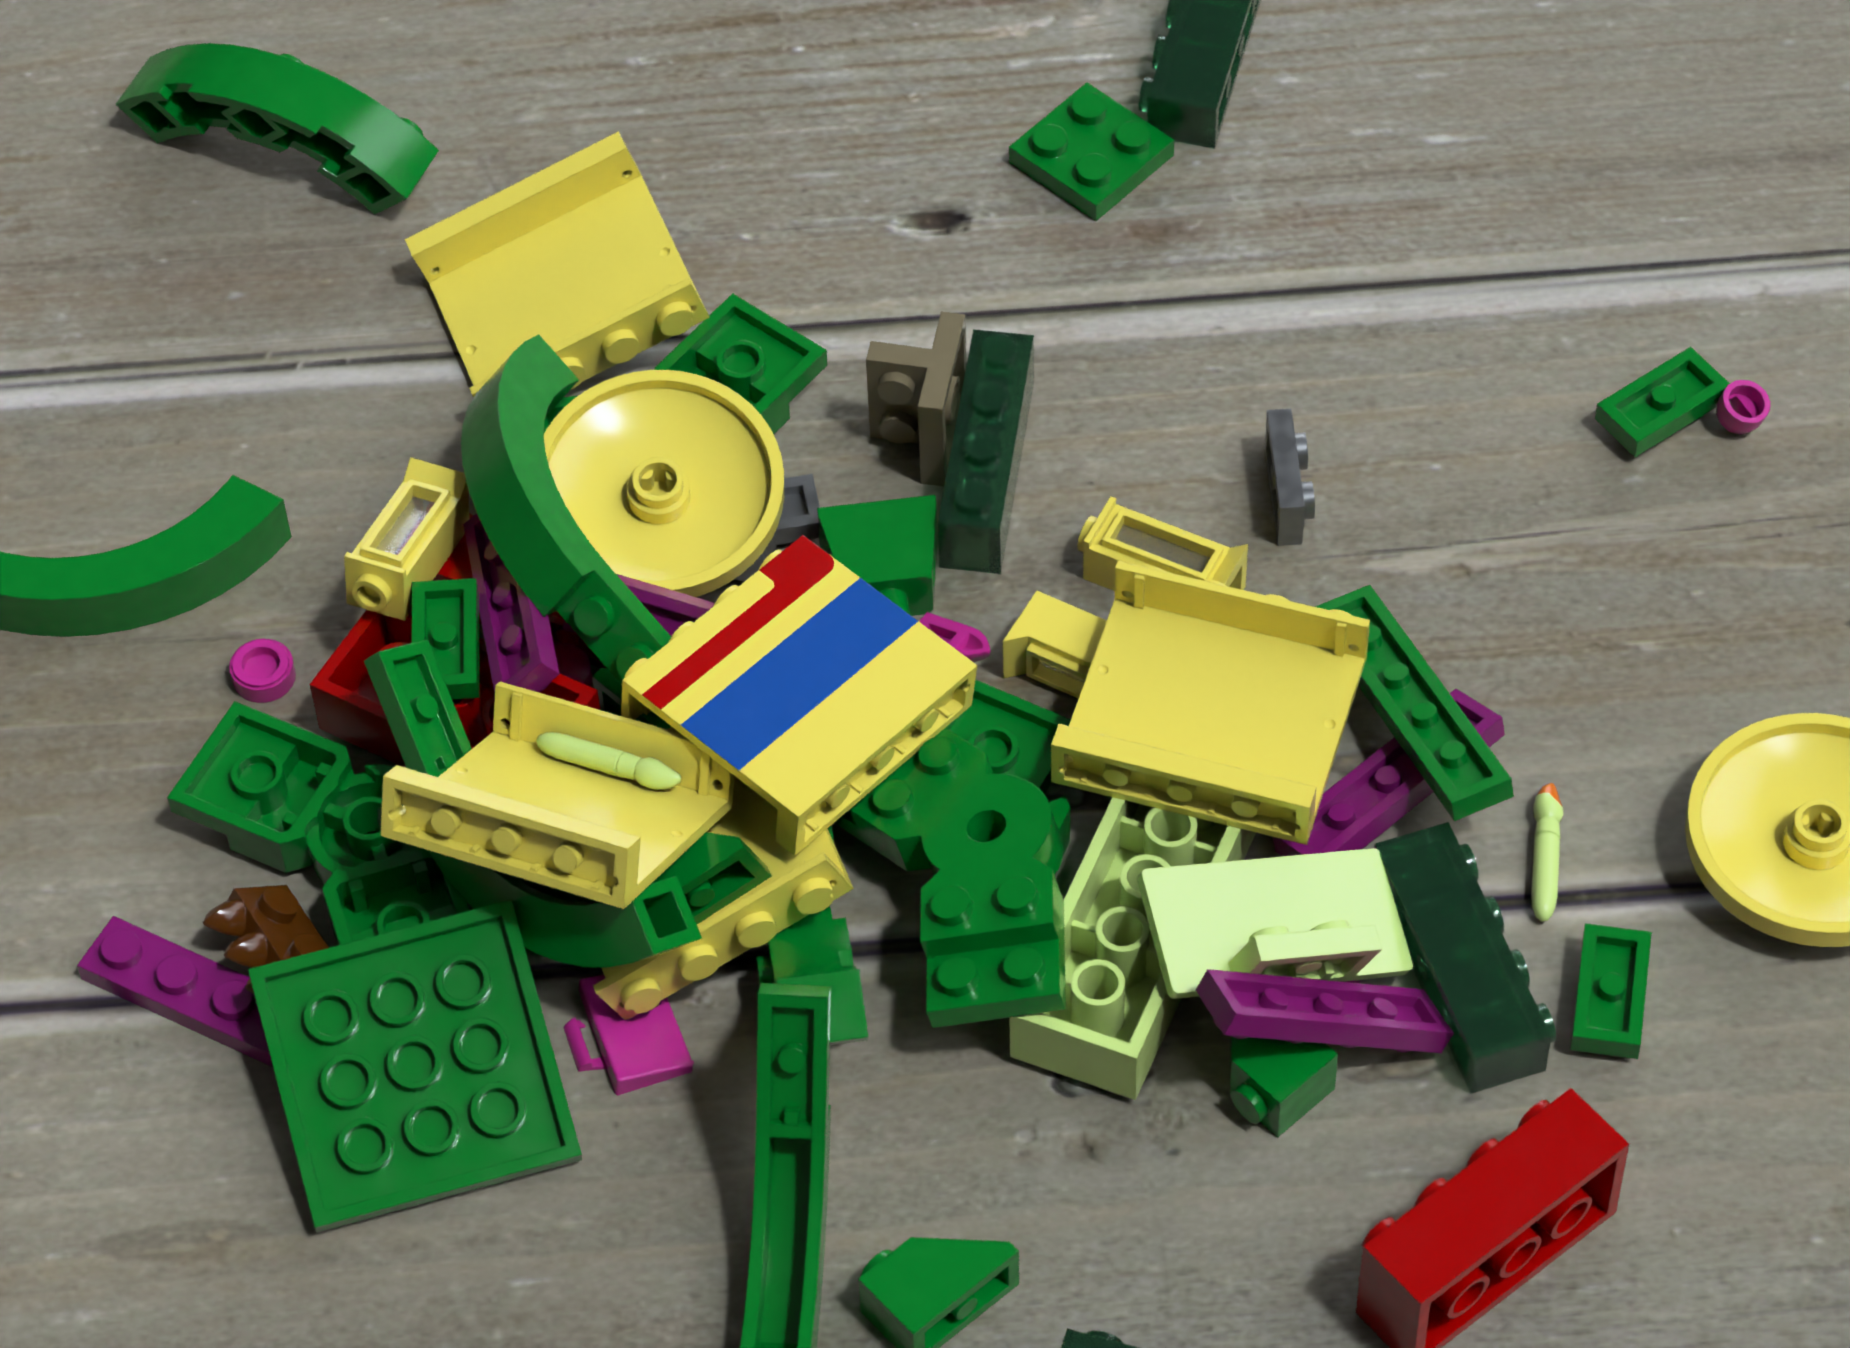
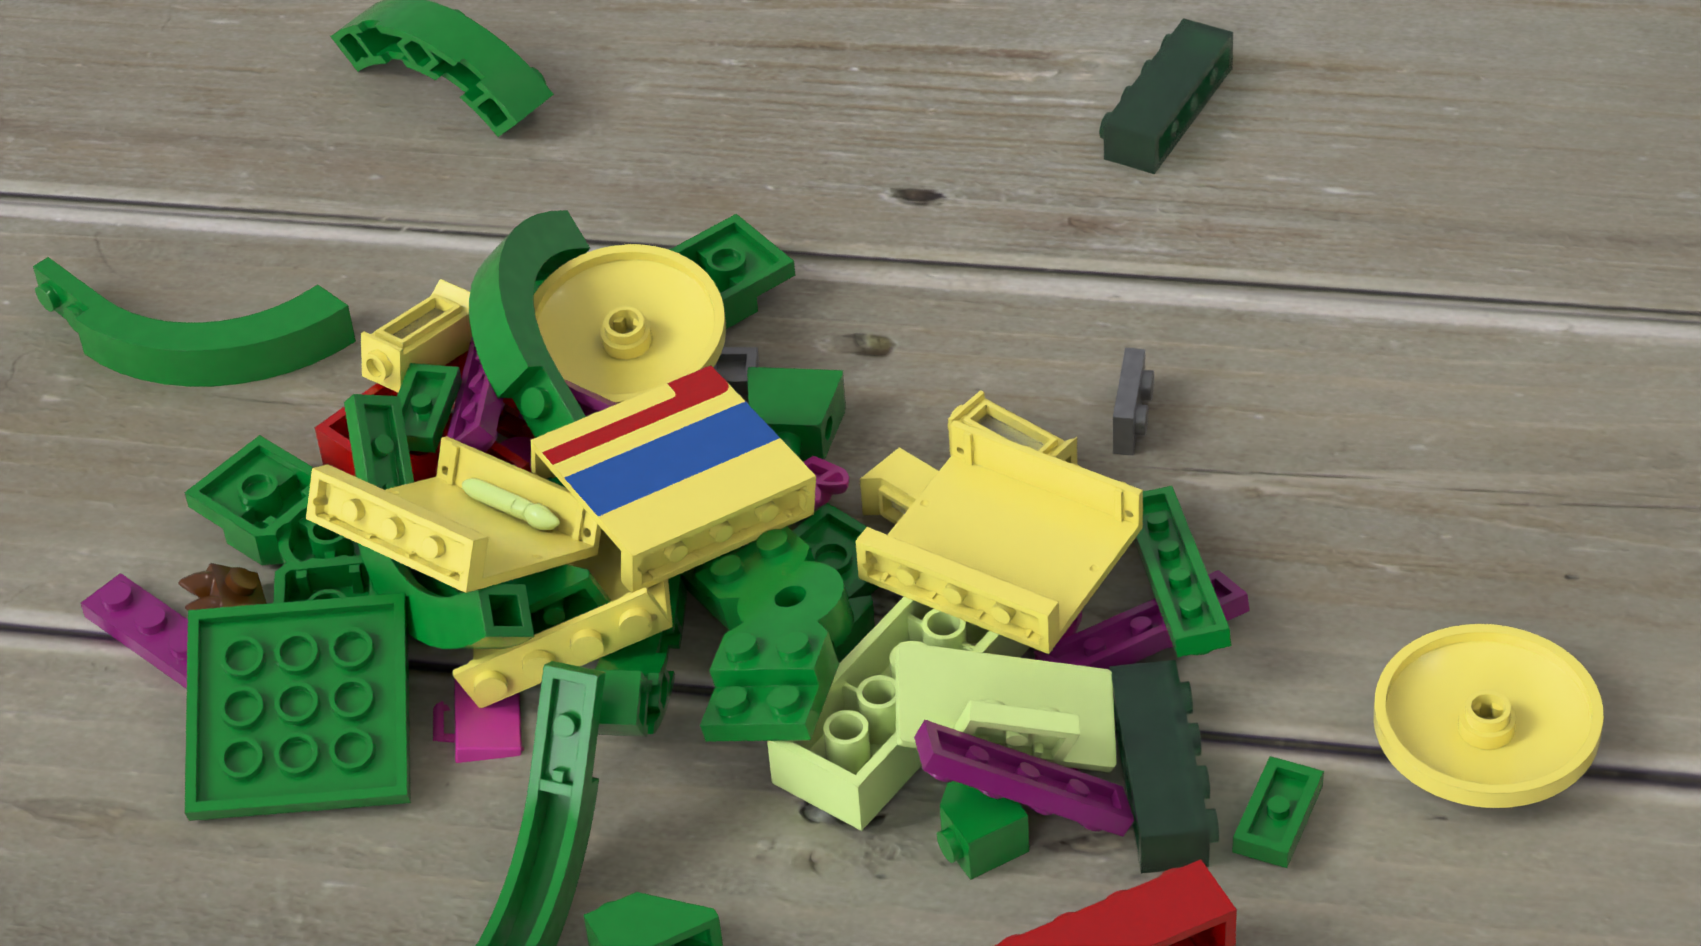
camera: 15 degrees right, 10 degrees down
dark pink tile [229,639,296,703] -> none
light yellow panel [405,131,710,397] -> none
dark tan bracket [866,311,967,487] -> none
clear green brick [938,329,1034,574] -> none
green plate [1009,82,1174,221] -> none
yellowish green piece [1531,783,1563,922] -> none
green plate [1595,346,1730,457] -> none
dark pink hinge [1716,380,1771,435] -> none

